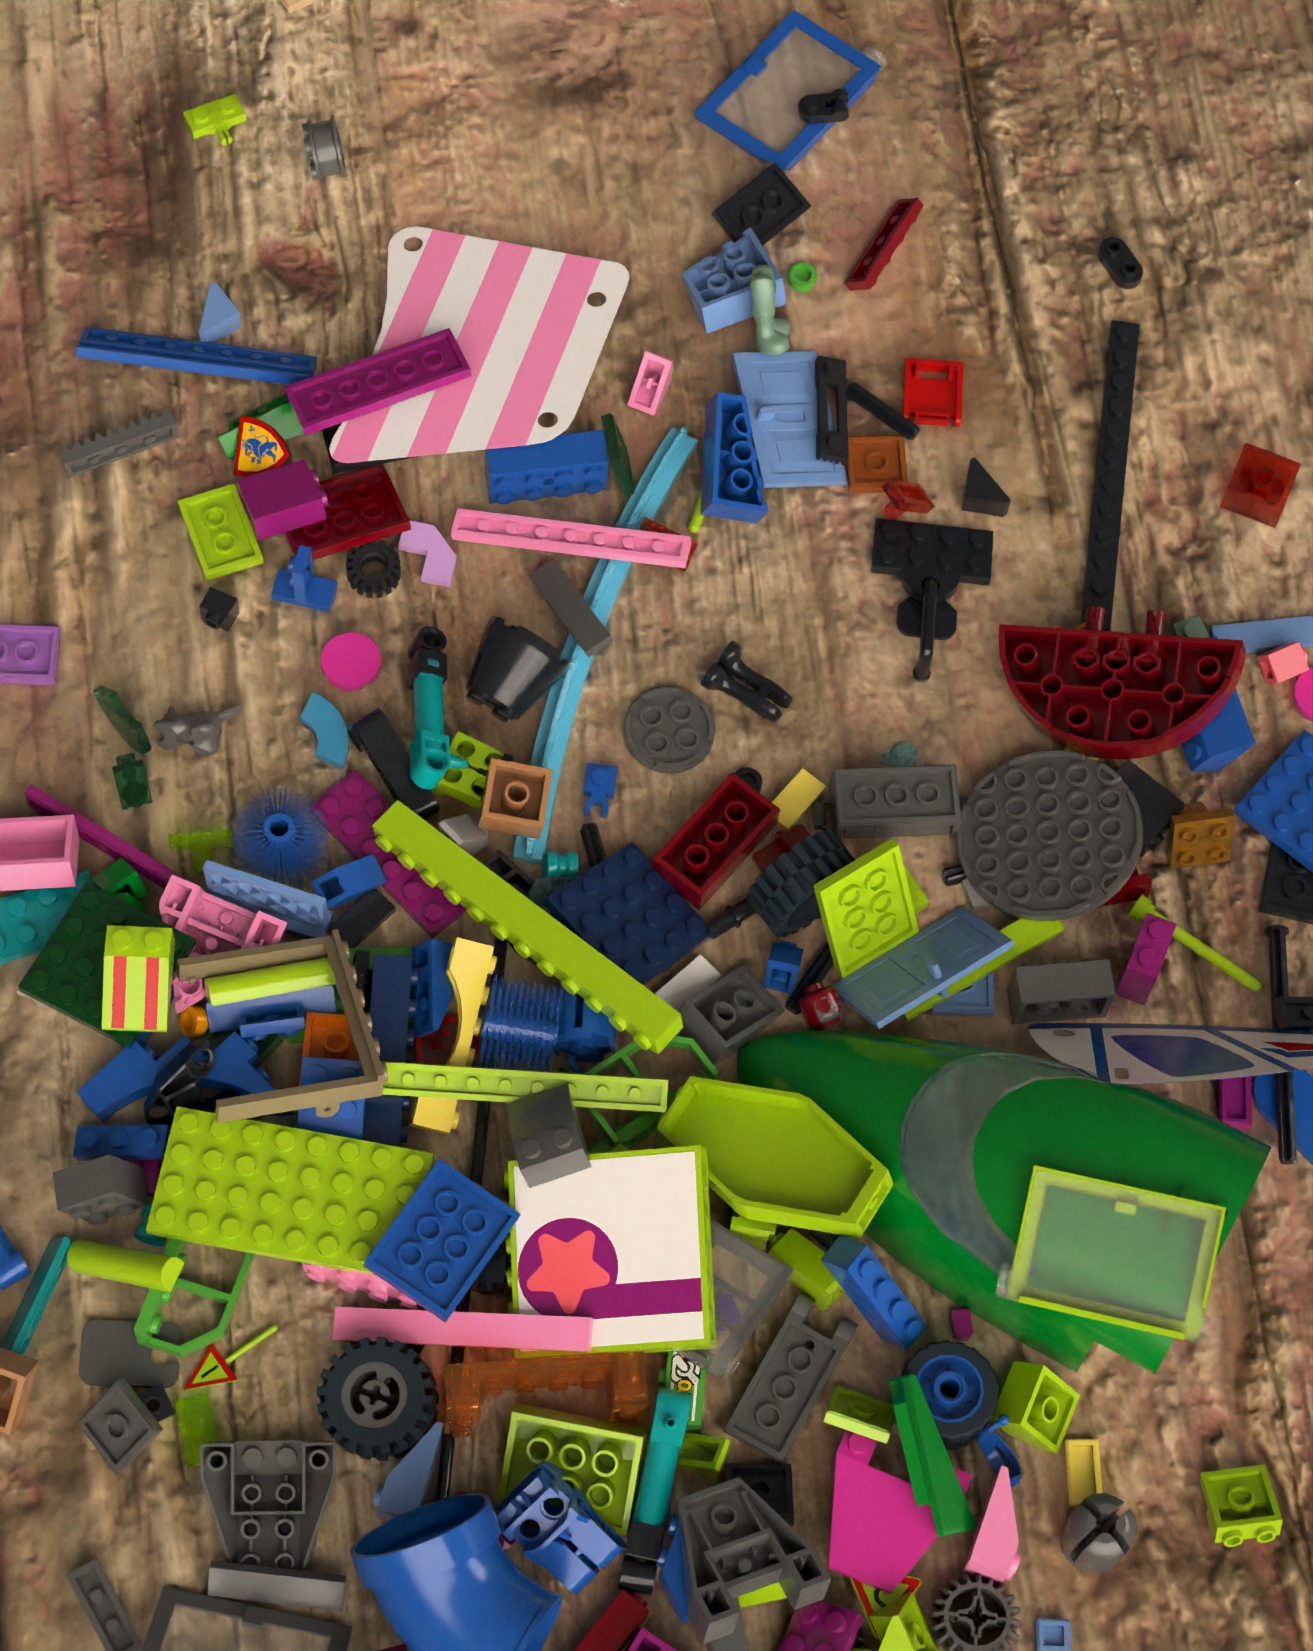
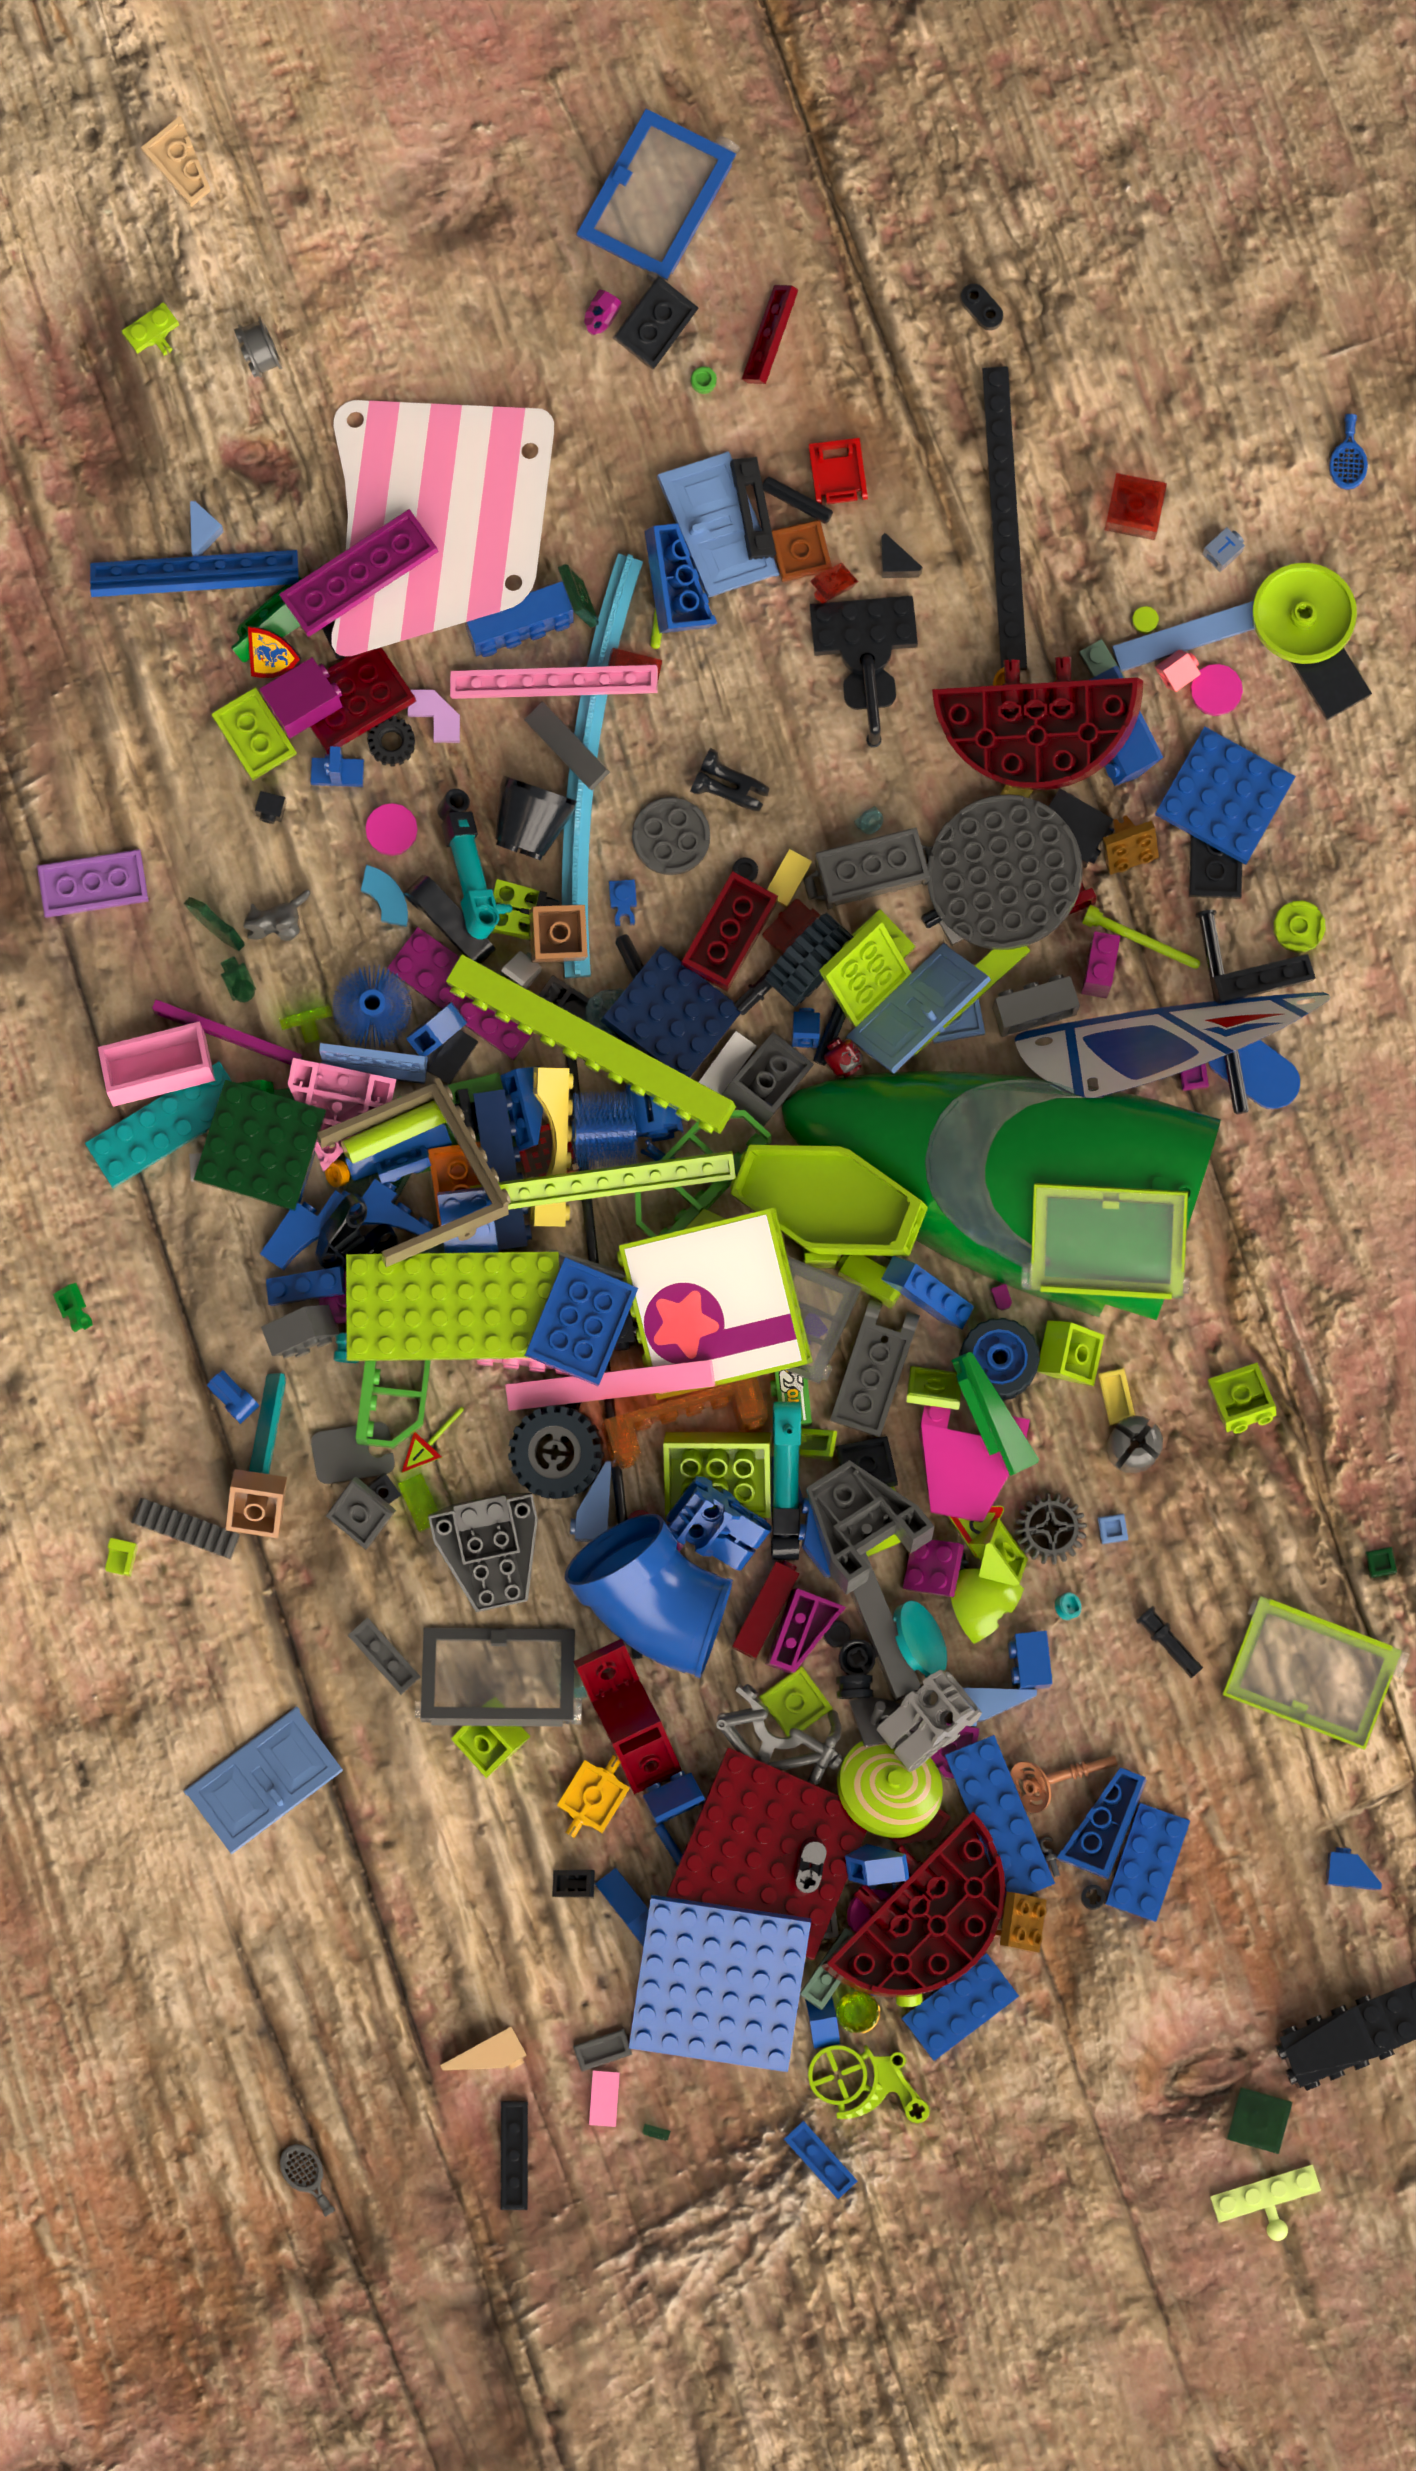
camera: 10 degrees left, 15 degrees up
dark grey gear [60,408,179,479] -> none
lime brick [67,1239,185,1293] -> none
green panel [91,858,147,900] -> none
lime slope [101,925,175,1033] -> none
dark grey tile [208,1561,346,1611] -> none
dark grey slope [506,1083,592,1188] -> none
teal wheel [541,851,579,882] -> none
bright pink slope [627,350,673,416] -> none
medium blue wedge [681,227,787,334] -> none
sand green piece [750,265,791,355] -> none
black plate [798,89,849,124] -> none
bright pink slope [962,1465,1021,1587] -> none
blue helmet [977,1414,1024,1488] -> none
none -> magenta rock [584,289,621,335]
none -> lime tile [1132,606,1159,634]

